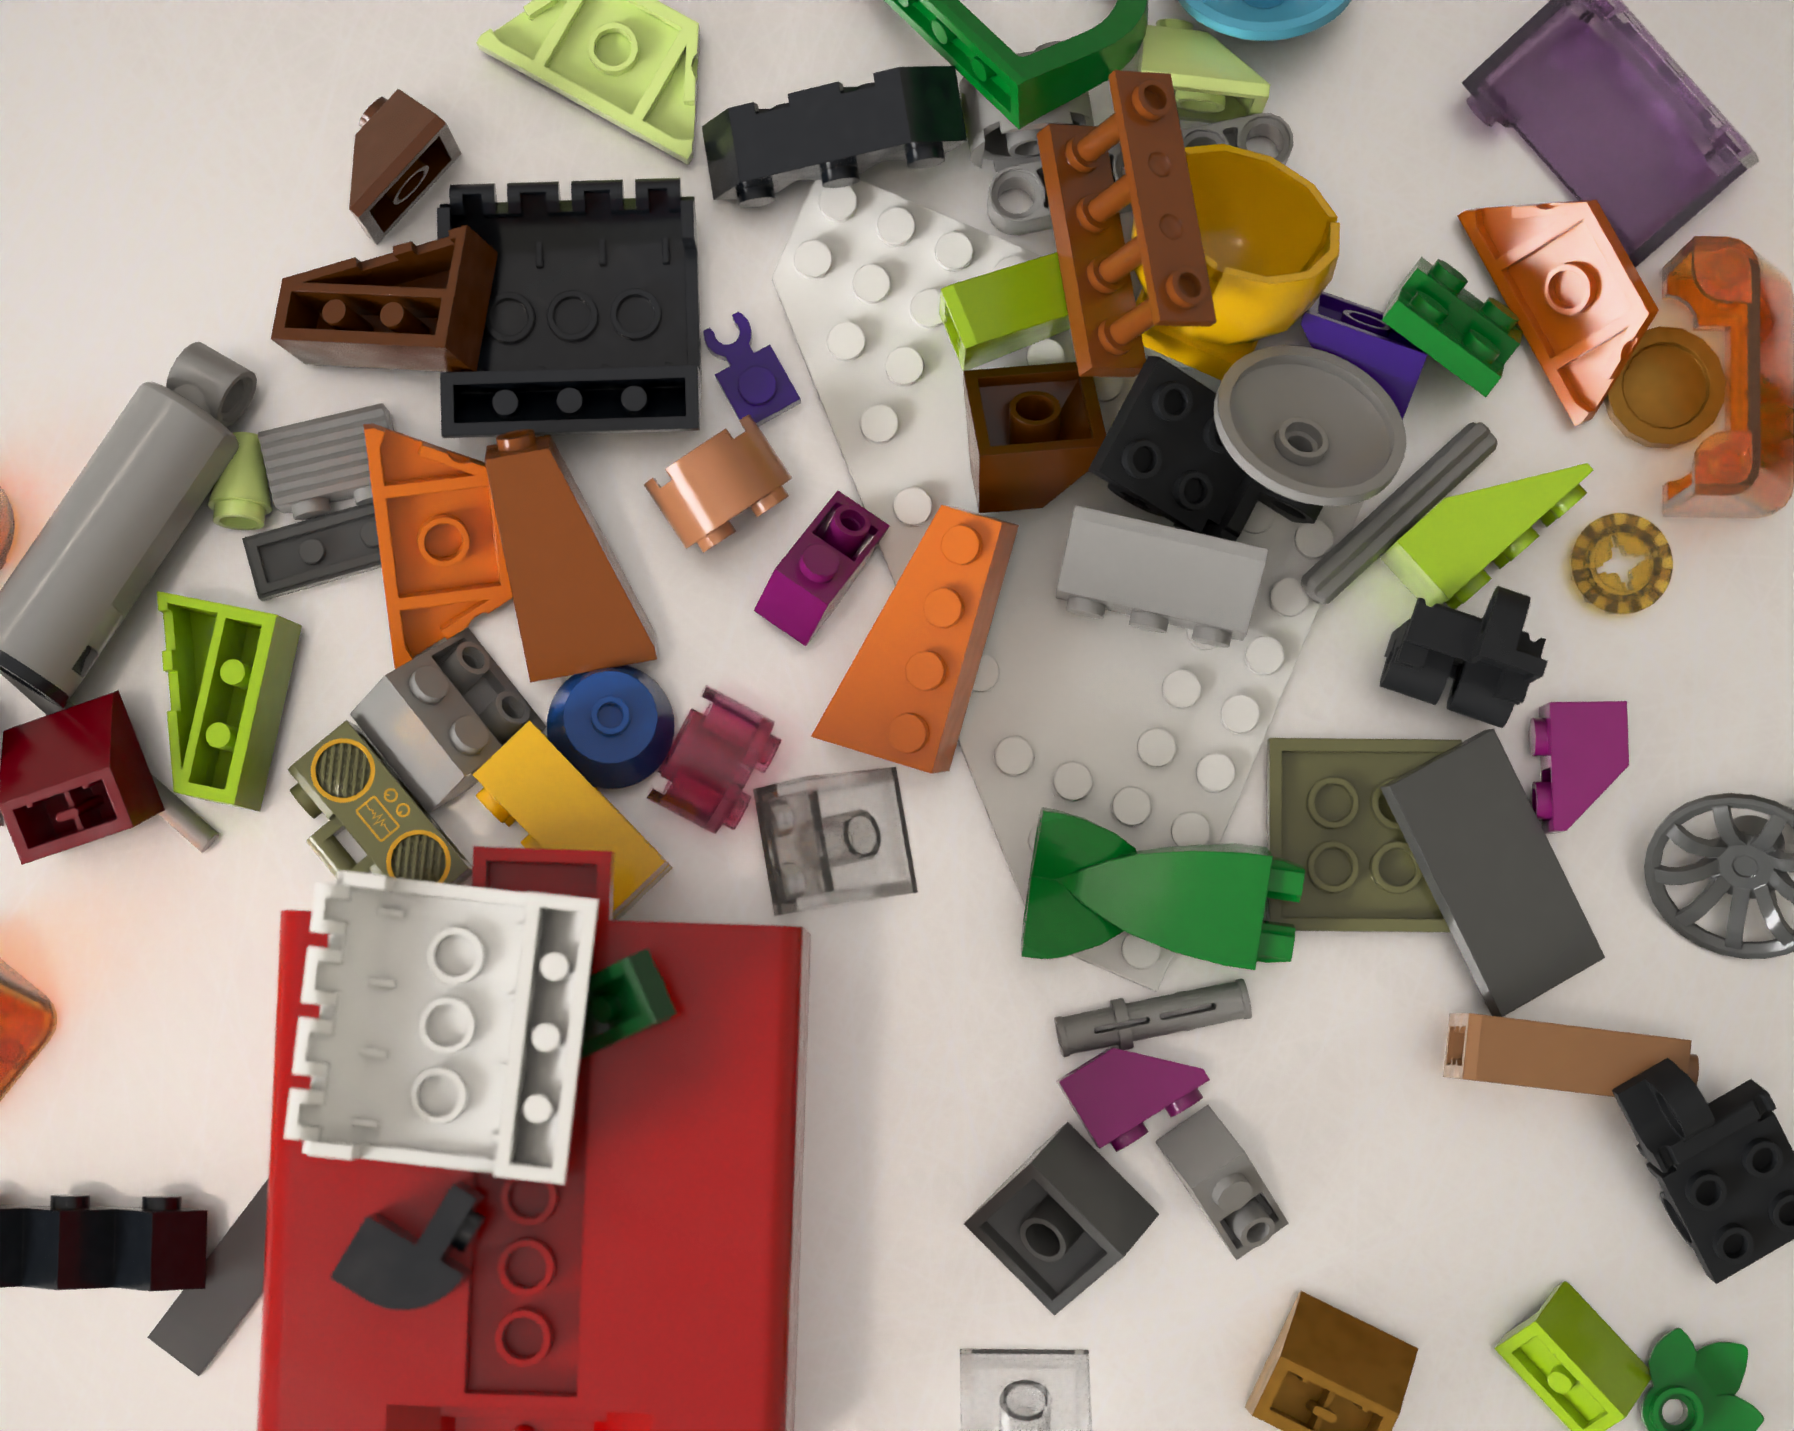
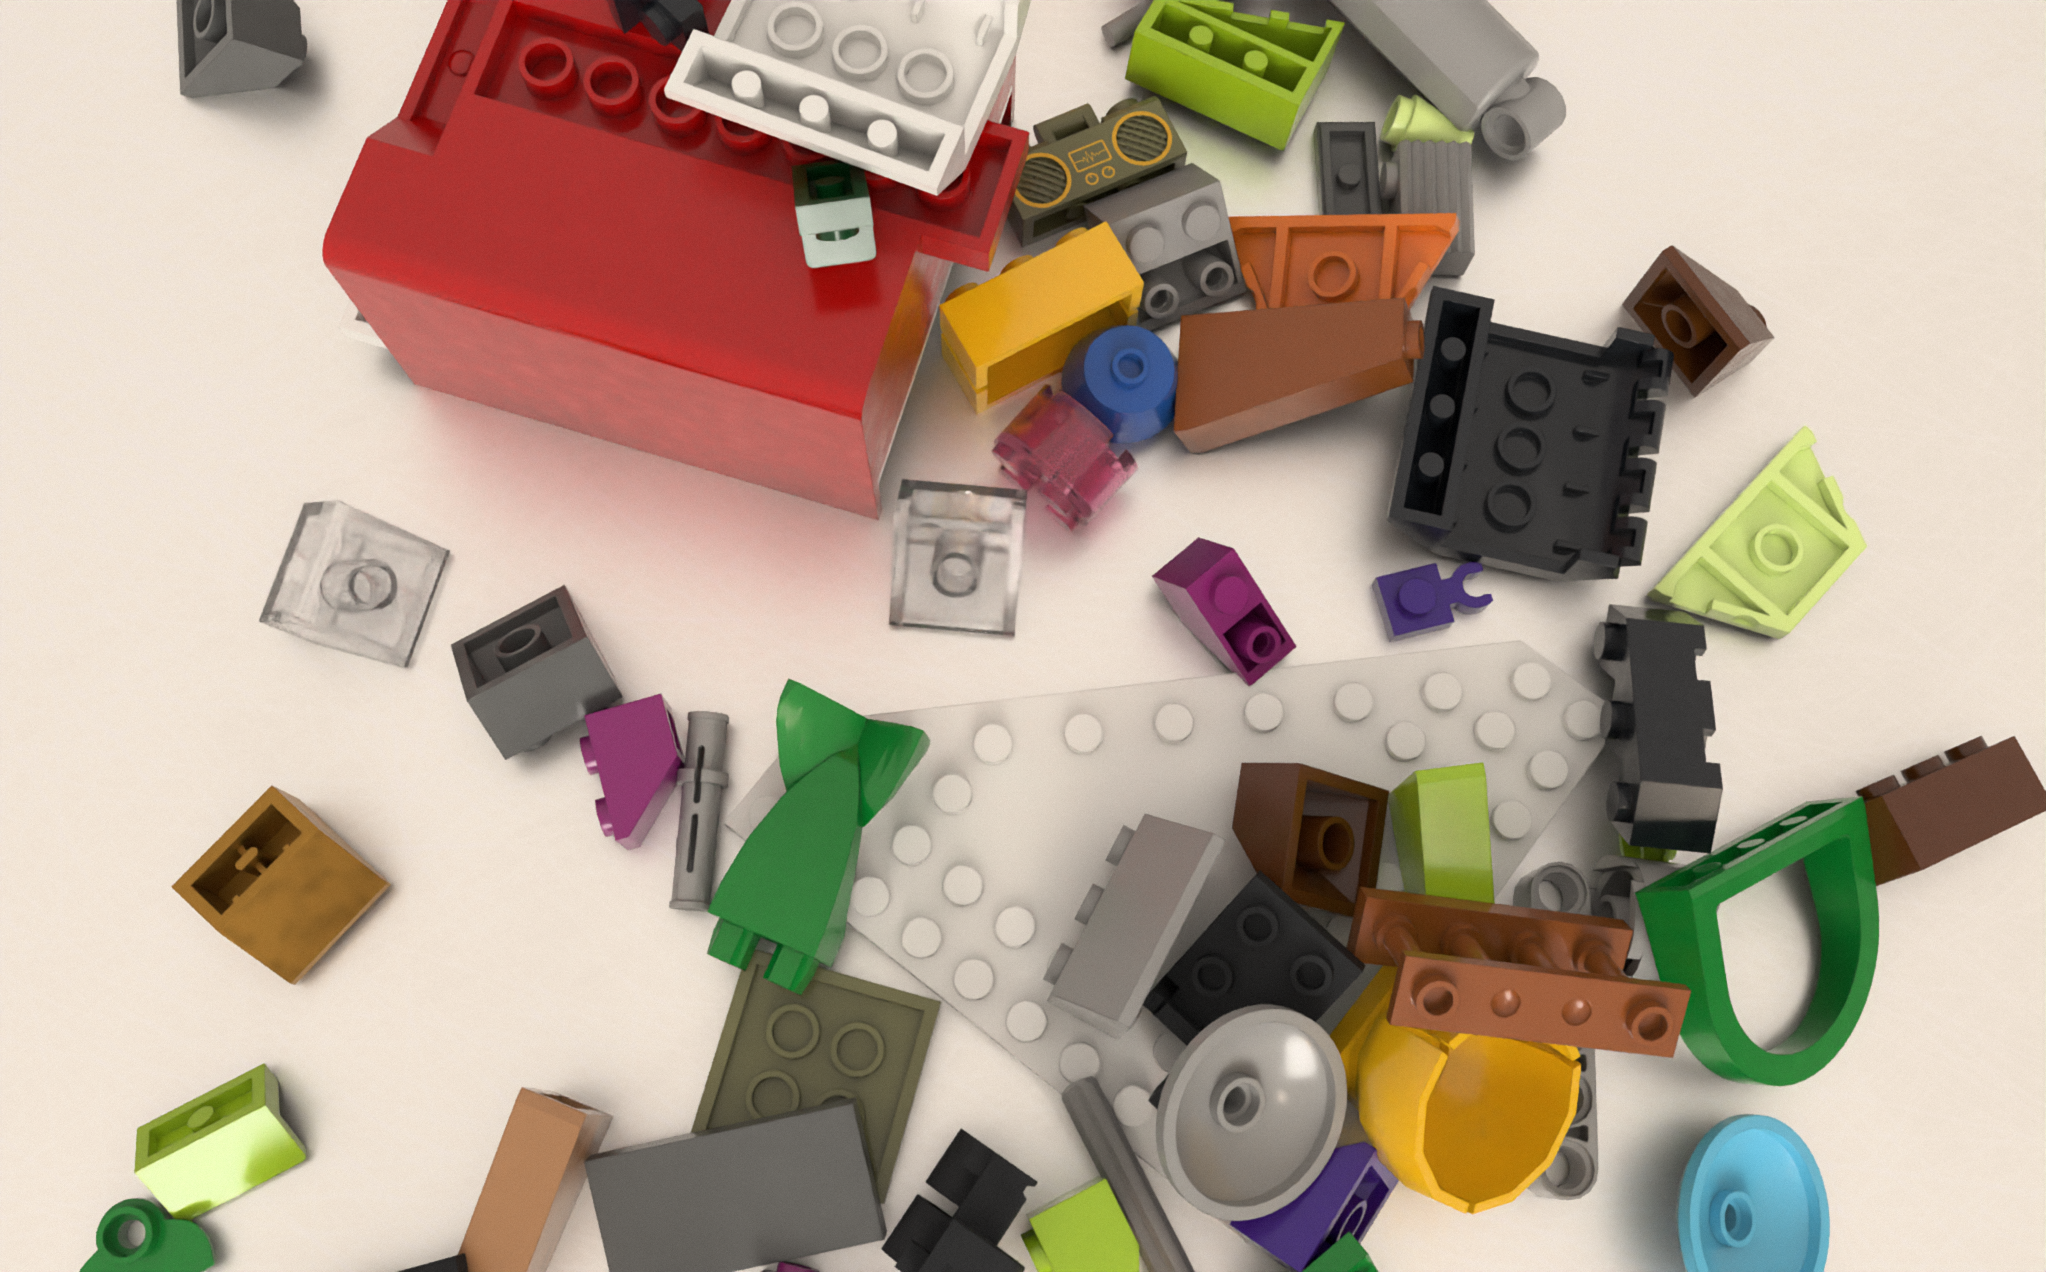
camera: 100 degrees right, 10 degrees down
reddish brown wedge [271,225,498,372] -> none
nougat brick [644,414,792,553] -> none
orange wedge [811,505,1019,774] -> none
yellowish green slope [1137,19,1270,123] -> none
light grey slope [1155,1105,1289,1260] -> none

